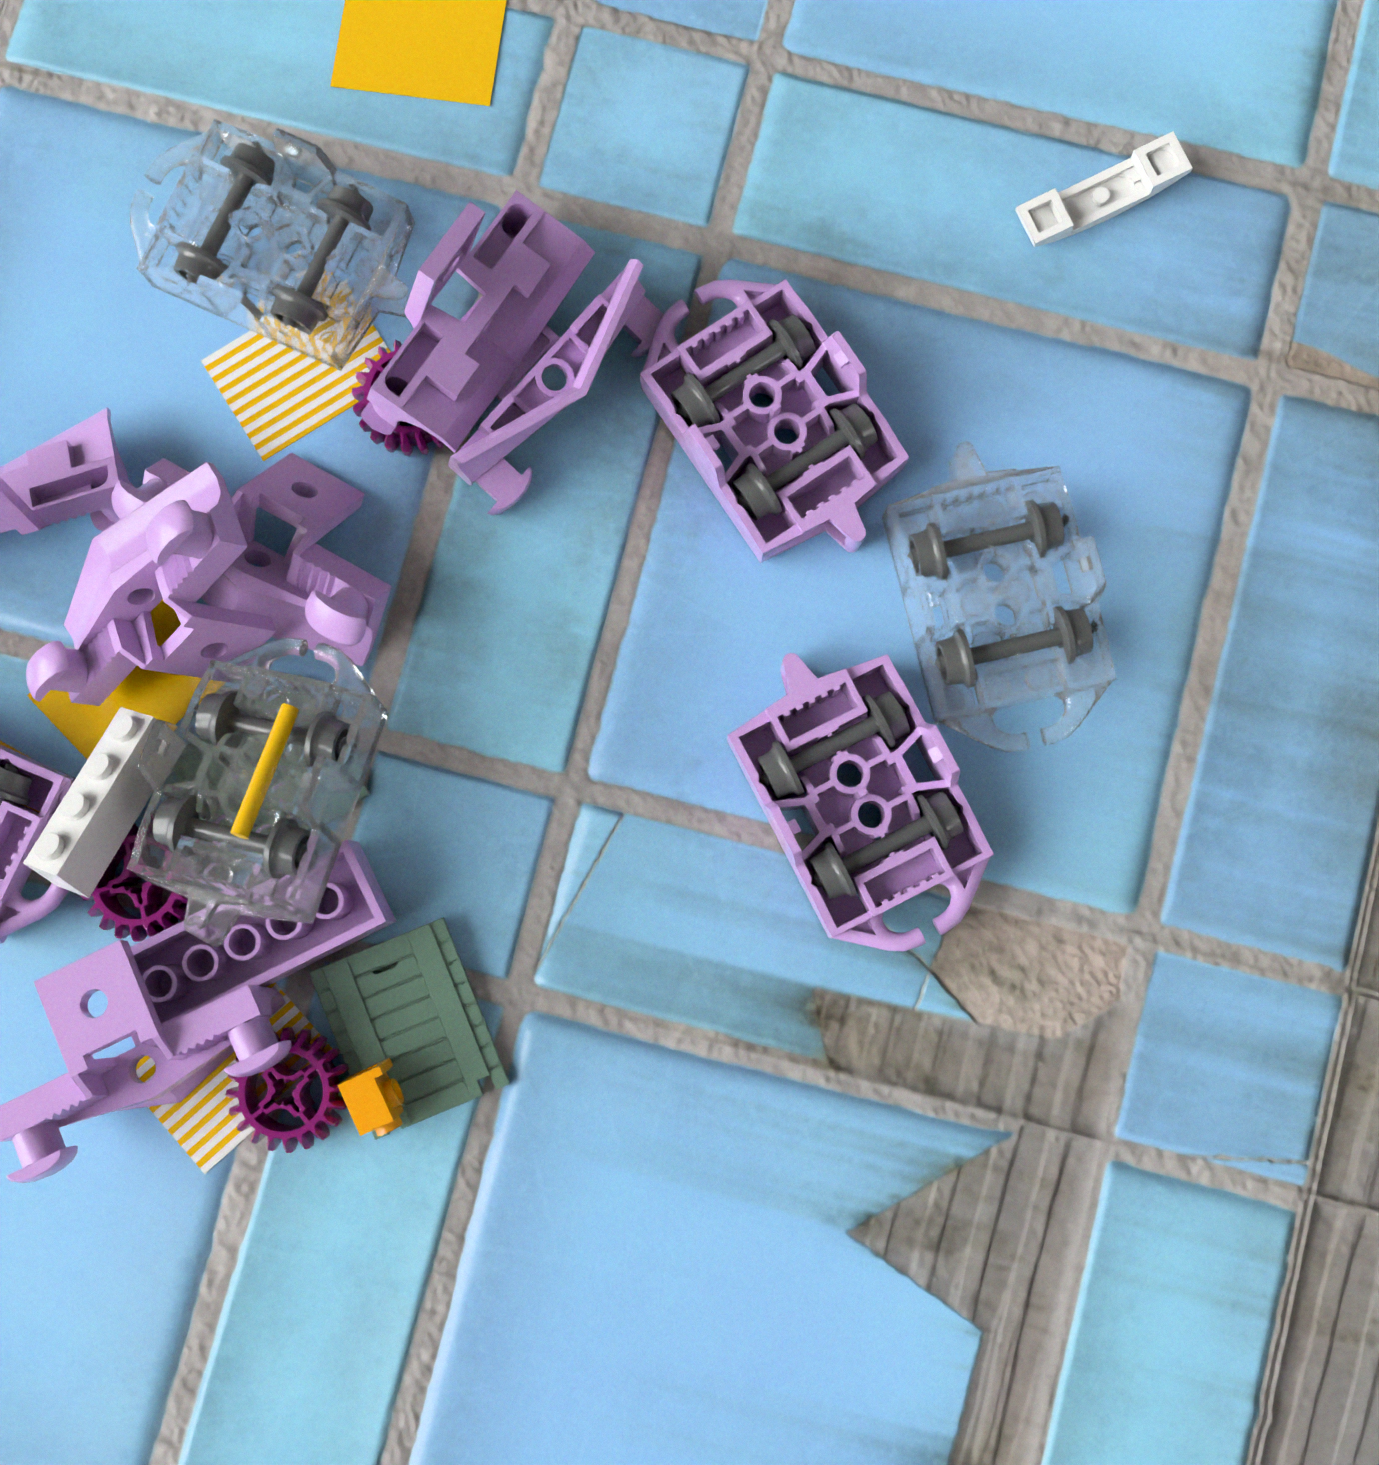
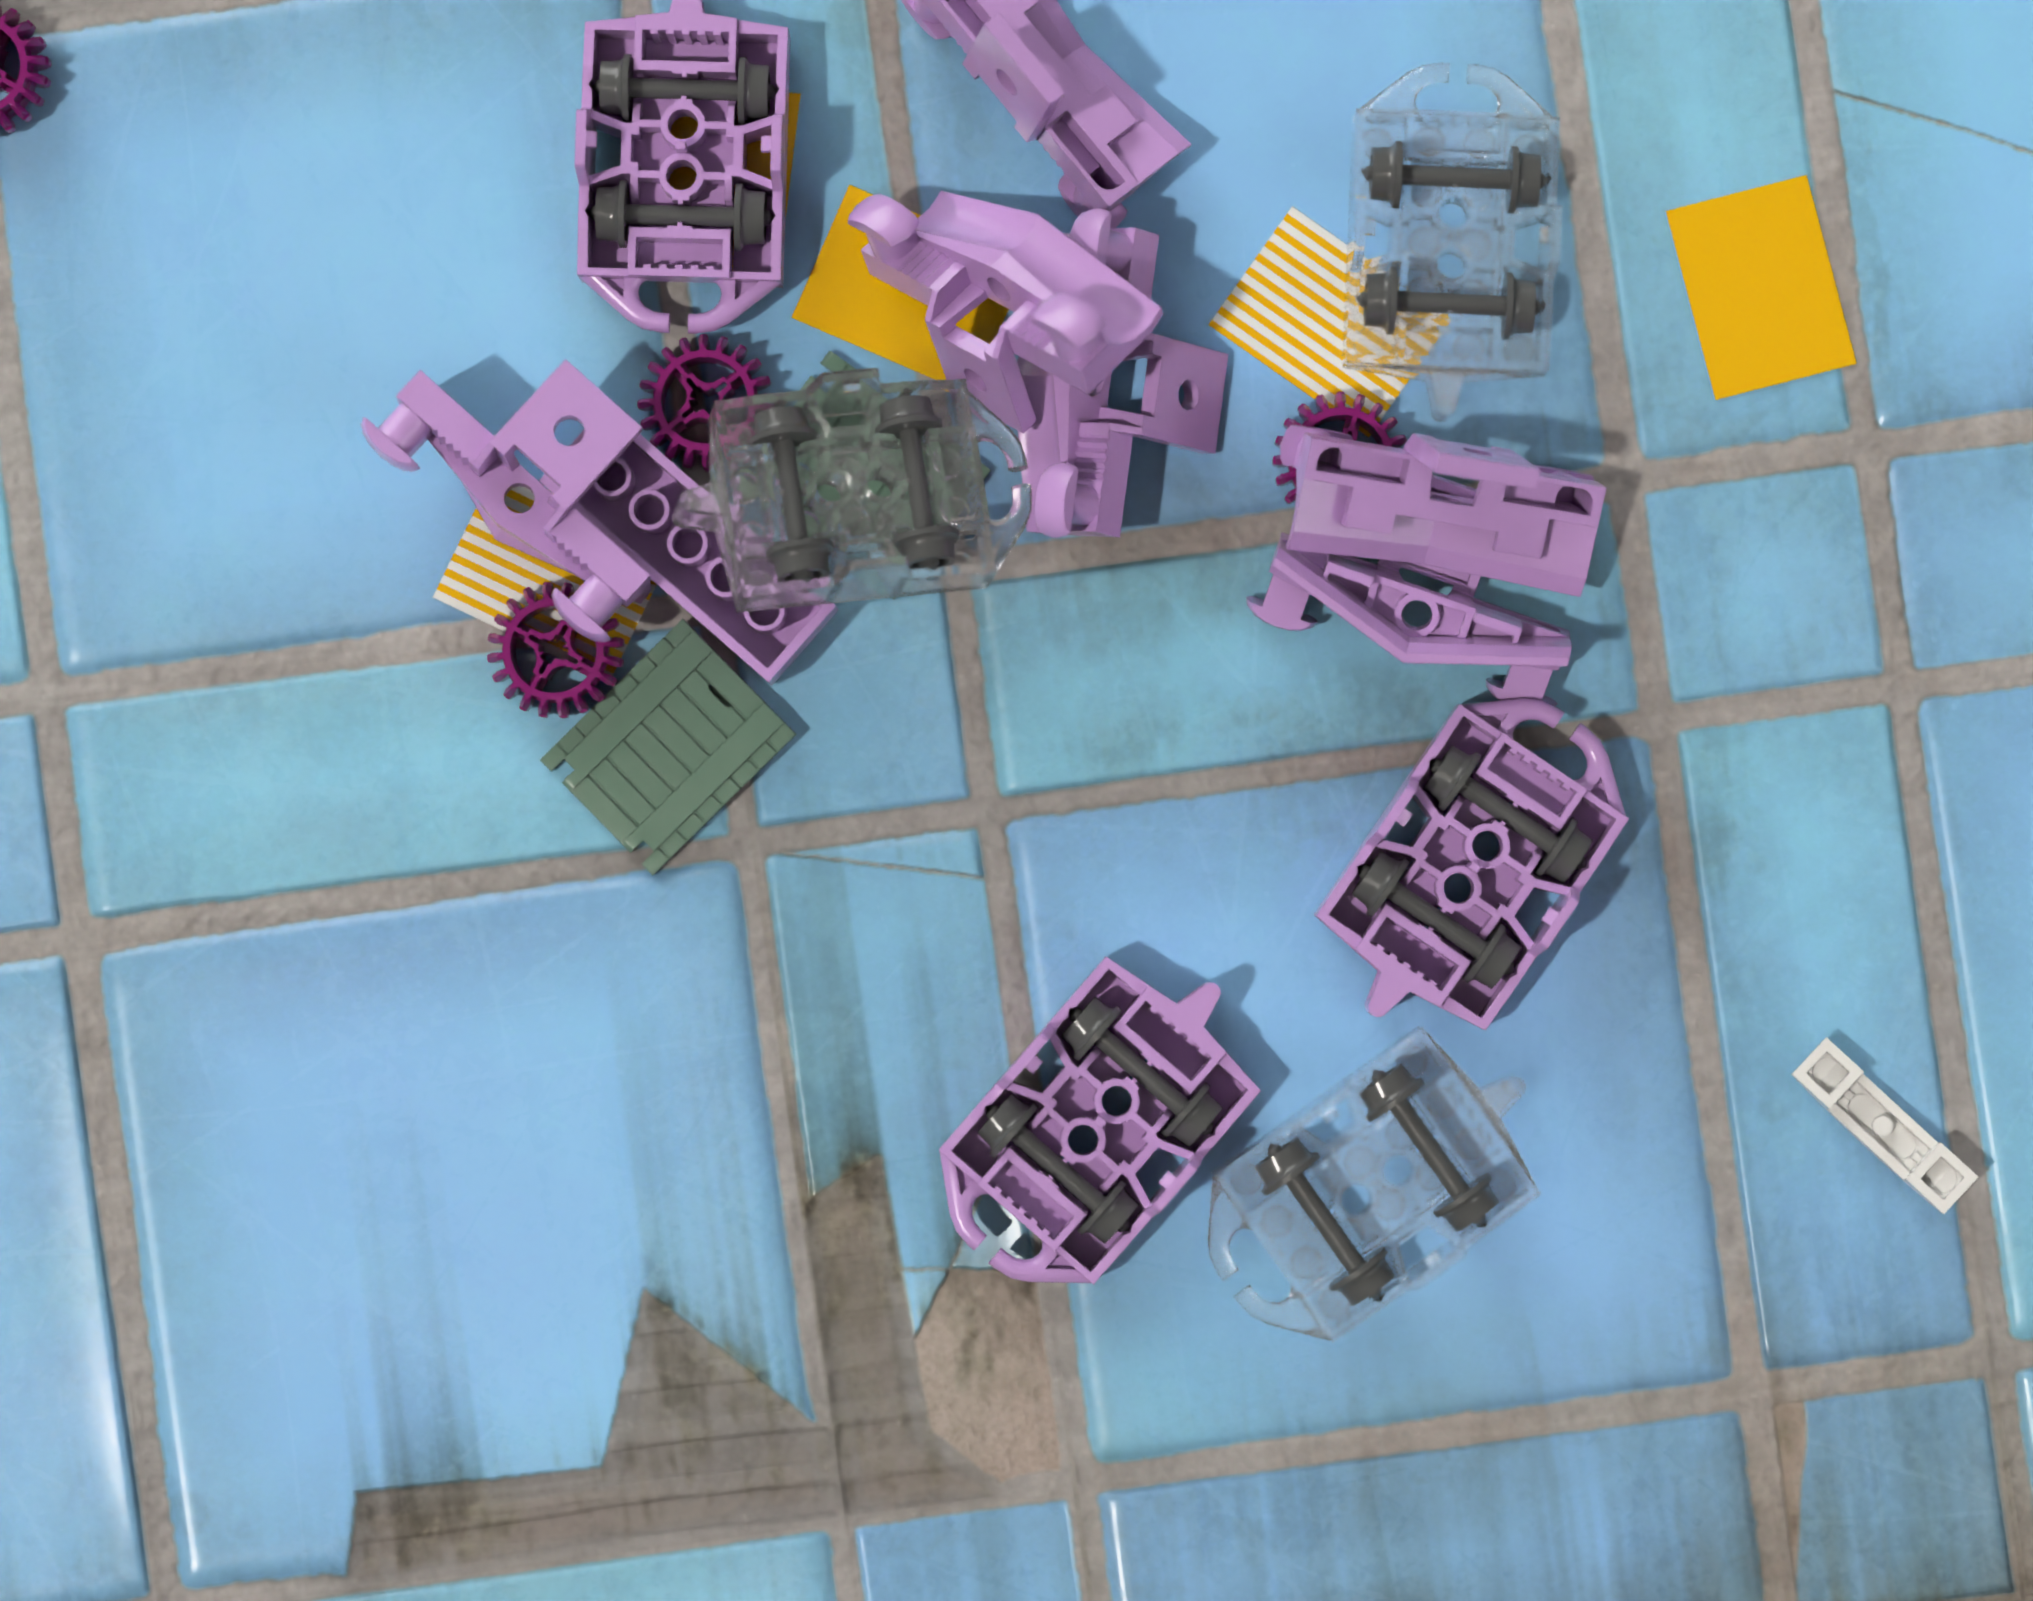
camera: 65 degrees right, 5 degrees up
white brick [23,707,182,898] -> none
yellow bar [230,703,299,839] -> none
light orange brick [337,1058,404,1136] -> none

